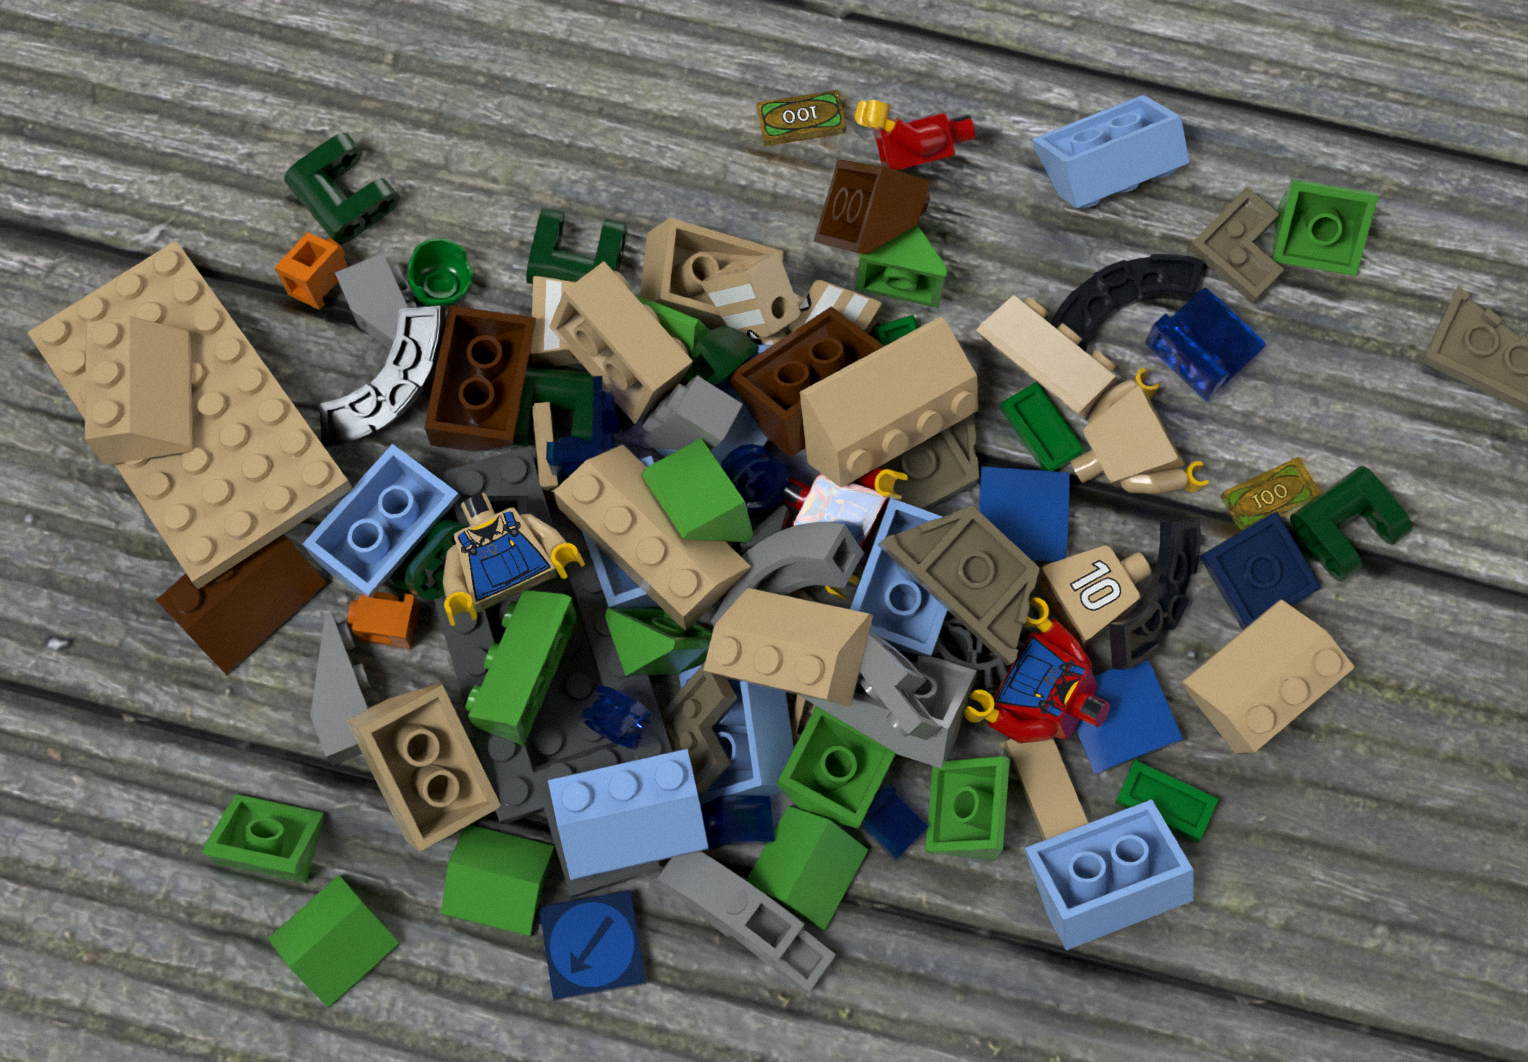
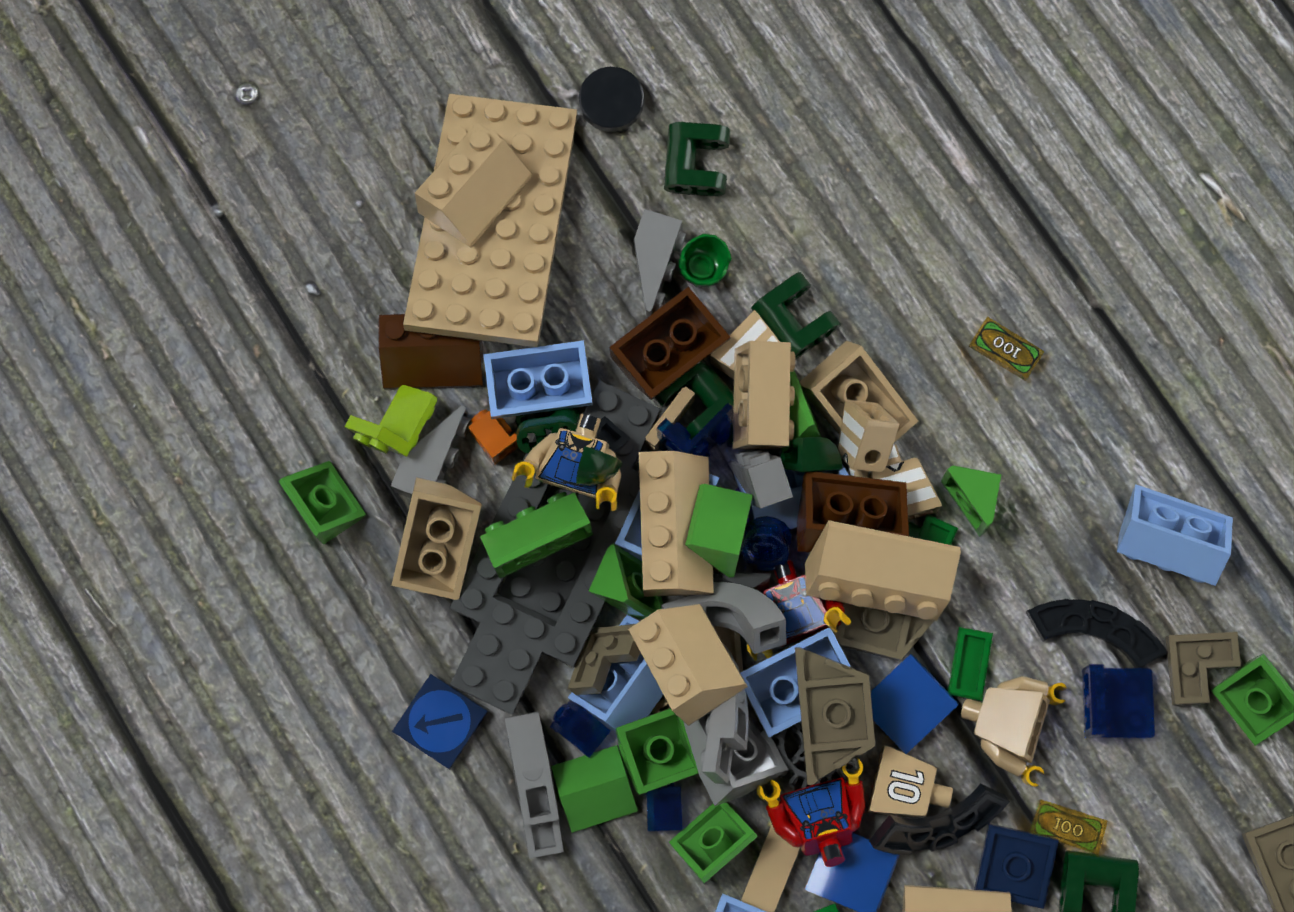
camera: 50 degrees right, 5 degrees up
bright green slope [268,875,400,1008] -> none
orange brick [274,232,348,310] -> none
tile [319,306,445,447] -> none
bright green slope [441,825,556,937] -> none
light blue slope [548,749,708,881] -> none
clear blue wheel [580,685,654,750] -> none
reddish brown slope [814,159,930,255] -> none
red torso [854,100,975,170] -> none
tan slope [976,295,1118,421] -> none
none -> lime bracket [344,385,437,457]
none -> dark green brick [576,446,622,487]
none -> black tile [579,67,644,133]

